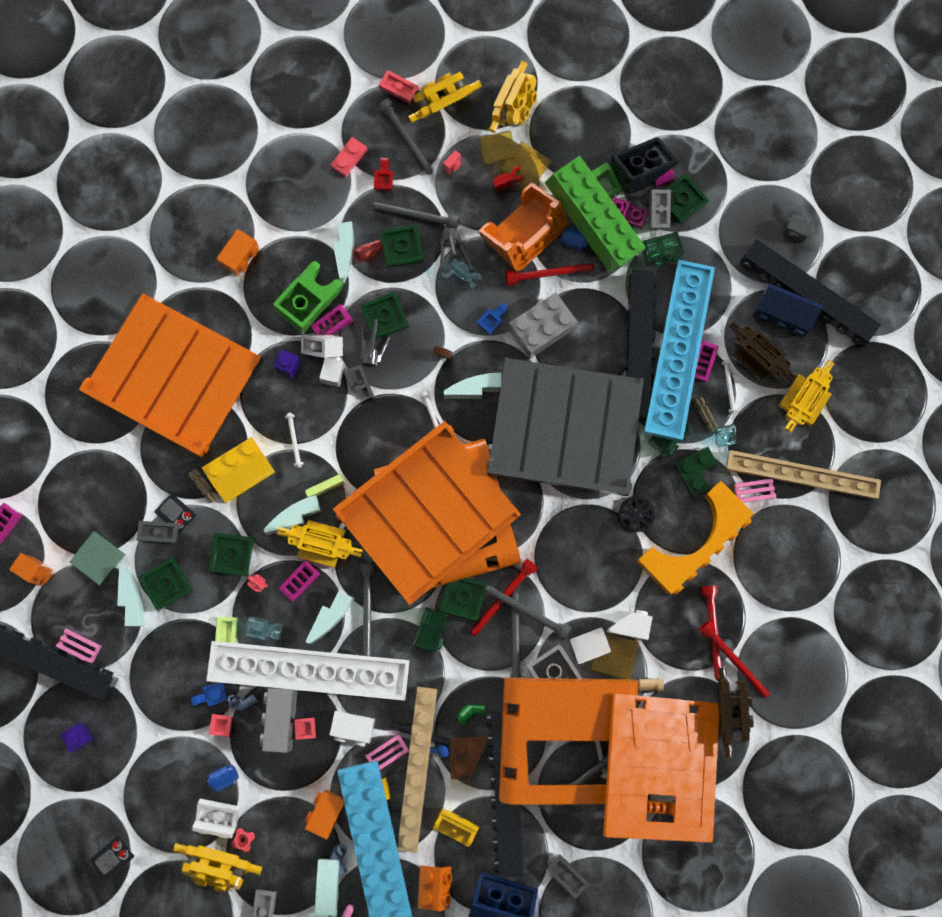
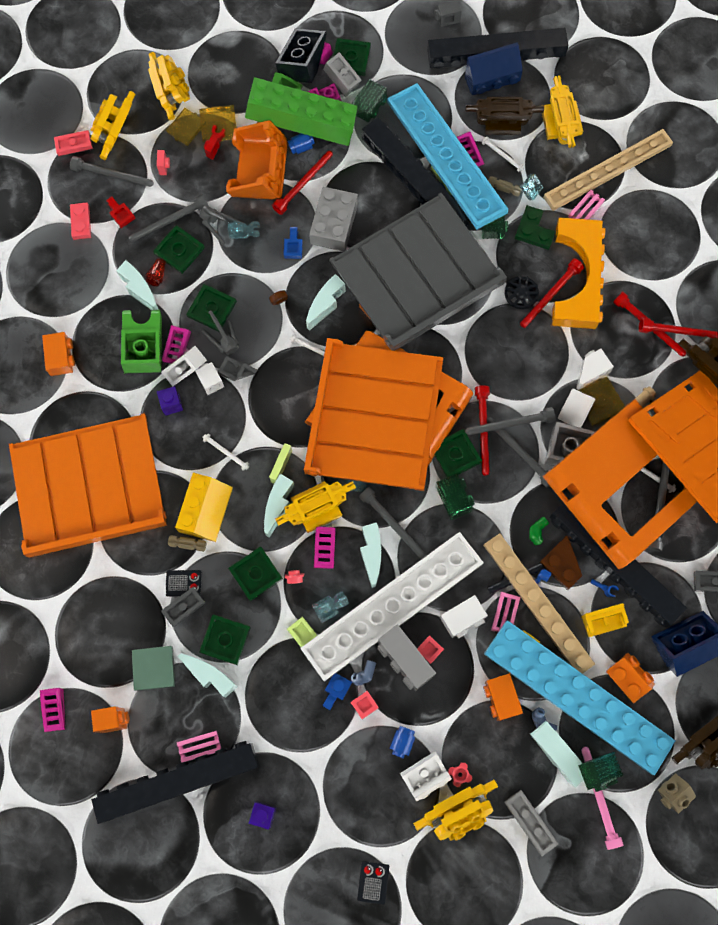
camera: 35 degrees left, 5 degrees down
none -> red piece [520,258,584,328]
none -> blue hand [590,579,619,597]

